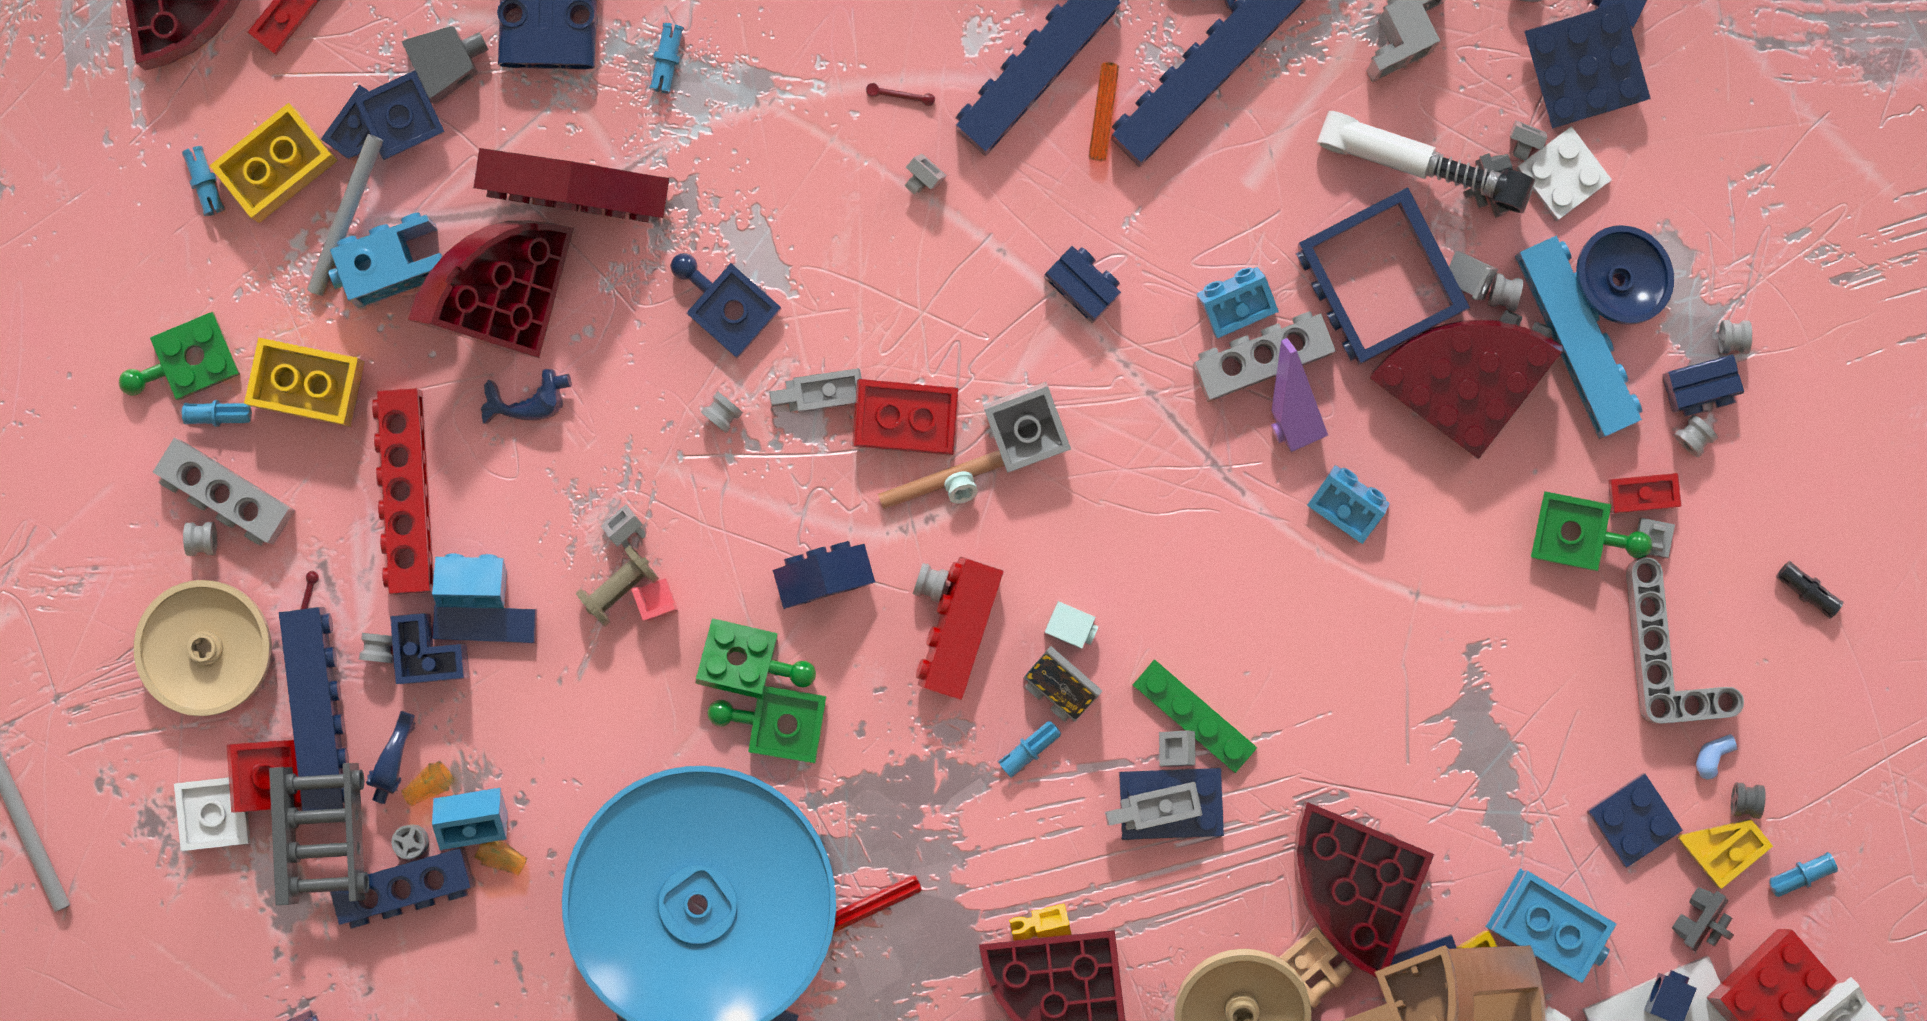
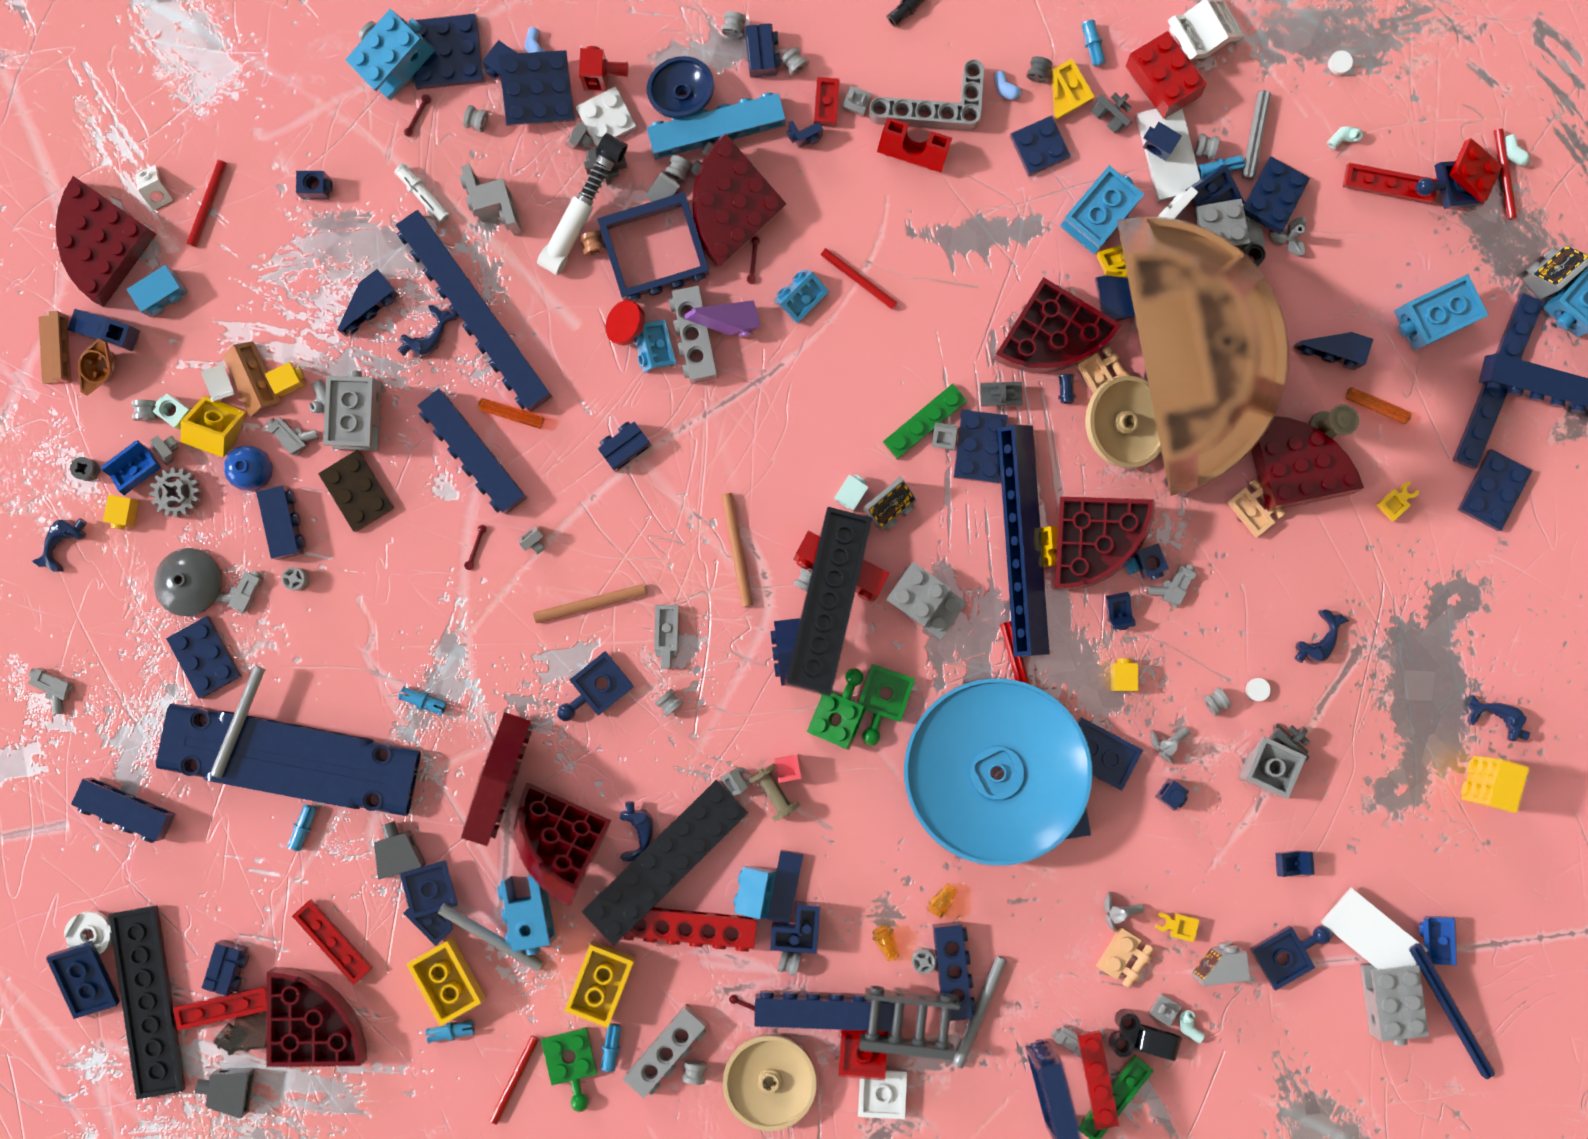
camera: 85 degrees left, 0 degrees up
dark blue animal [366,711,416,804] -> none
dark azure brick [432,788,508,850] -> none
red tile [852,379,958,455] -> none
light aqua bush [944,471,978,504] -> none
light grey slope [983,382,1071,473] -> none
dark azure axle [998,721,1061,778] -> none
light grey hinge [1105,782,1202,830] -> none
green plate [1531,491,1652,572] -> none
none -> red bar [489,1035,539,1124]
none -> light blue arm [525,27,546,53]
none -> nougat piece [533,584,647,623]
none -> red brick [579,46,629,91]
none -> nougat wheel [579,230,606,256]
none -> black plate [582,780,748,946]
none -> tile [605,300,645,346]
none -> dark red hinge [747,237,760,284]
none -> black plate [784,507,872,697]
none -> dark blue bracket [787,120,823,148]
none -> red bar [821,248,898,310]
none -> red arch [877,117,952,172]
none -> light grey bracket [886,562,967,640]
none -> light grey piece [952,956,1007,1068]
none -> dark grey hips [980,382,1023,407]
none -> dark blue brick [997,424,1050,657]
none -> dark blue pin [1058,374,1076,404]

